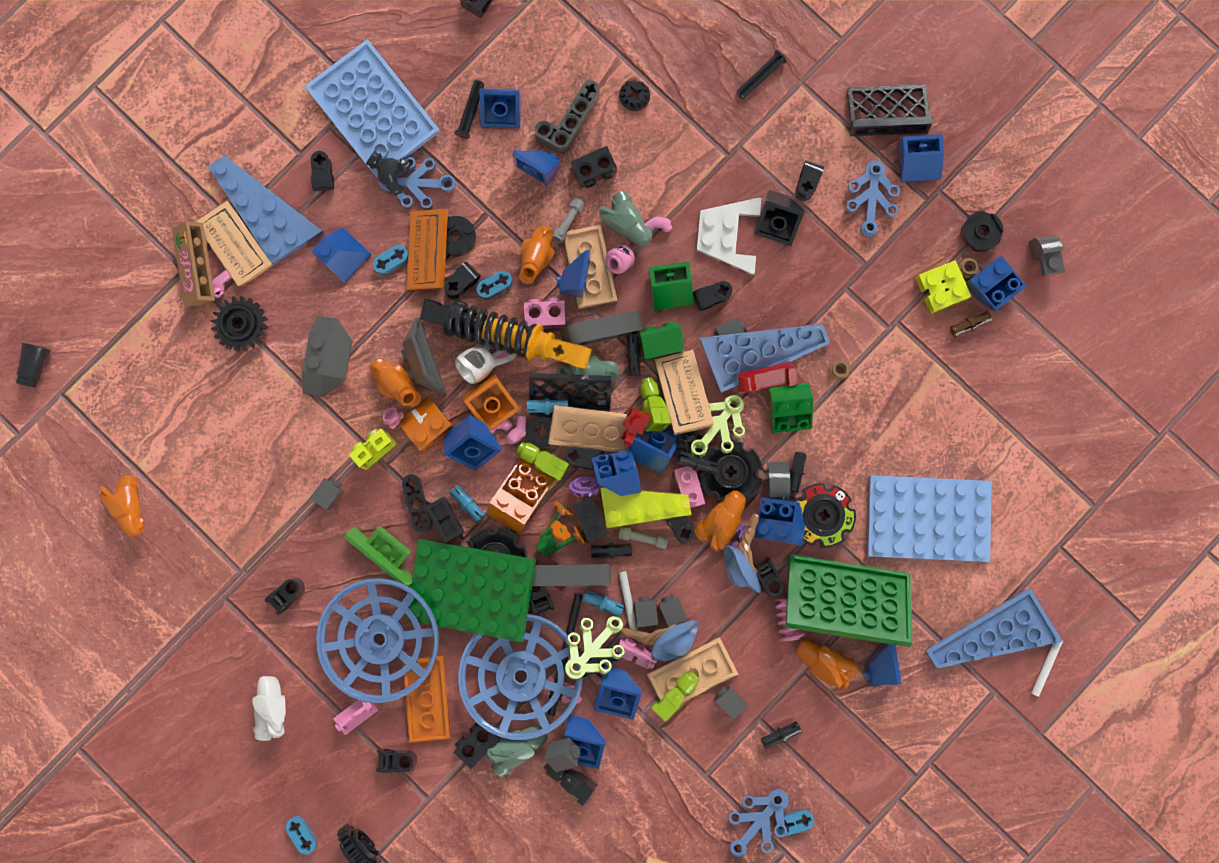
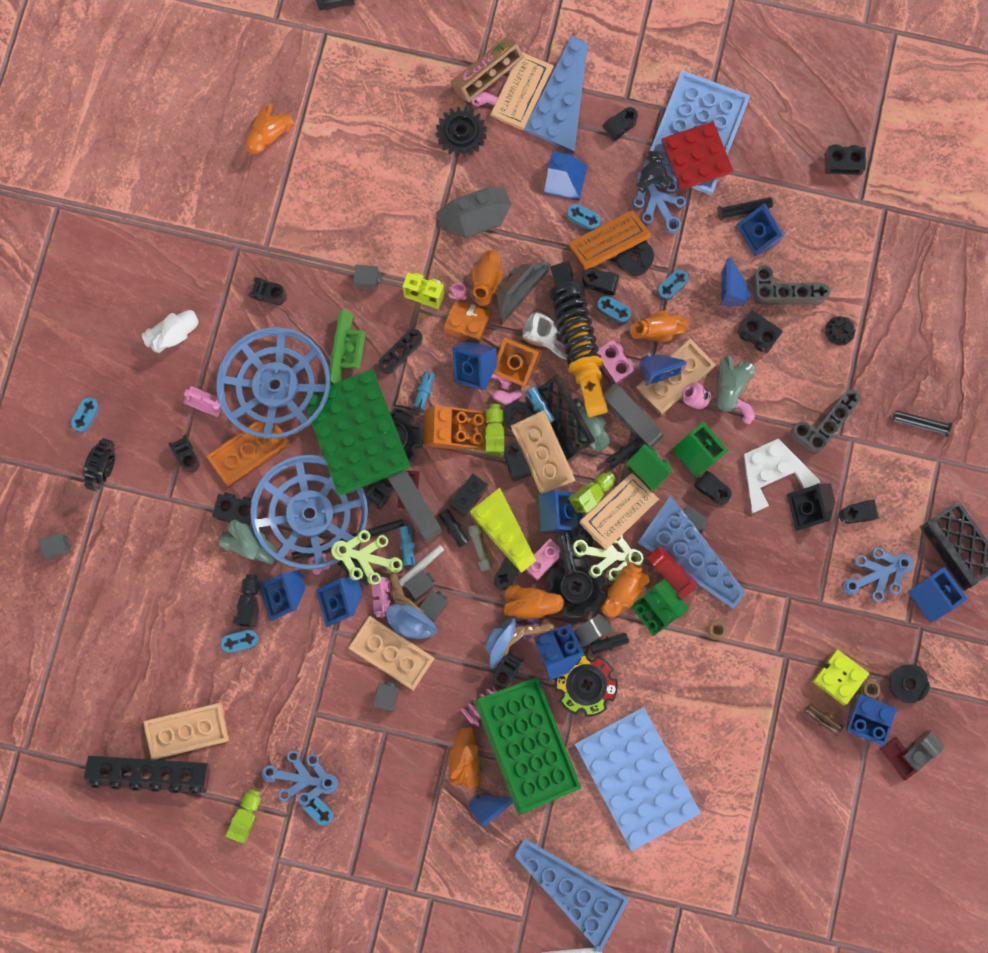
camera: 60 degrees right, 5 degrees down
black brick [426,497,465,543] -> none
plant [536,501,587,556] -> none
dark grey brick [545,738,580,772] -> none
light grey bar [552,198,584,243] -> none
medium lavender gear [569,476,601,498] -> none
blue slope [591,450,641,496] -> none
red plate [621,407,651,446] -> none
lime piece [651,671,700,722] -> none
black axle [761,721,802,749] -> none
none -> dark azure beam [221,630,259,653]
none -> orange animal [600,562,650,618]
none -> dark azure beam [657,270,688,301]
none -> red plate [661,121,734,191]
none -> dark grey beam [791,389,860,454]
none -> dark red tile [879,737,916,781]

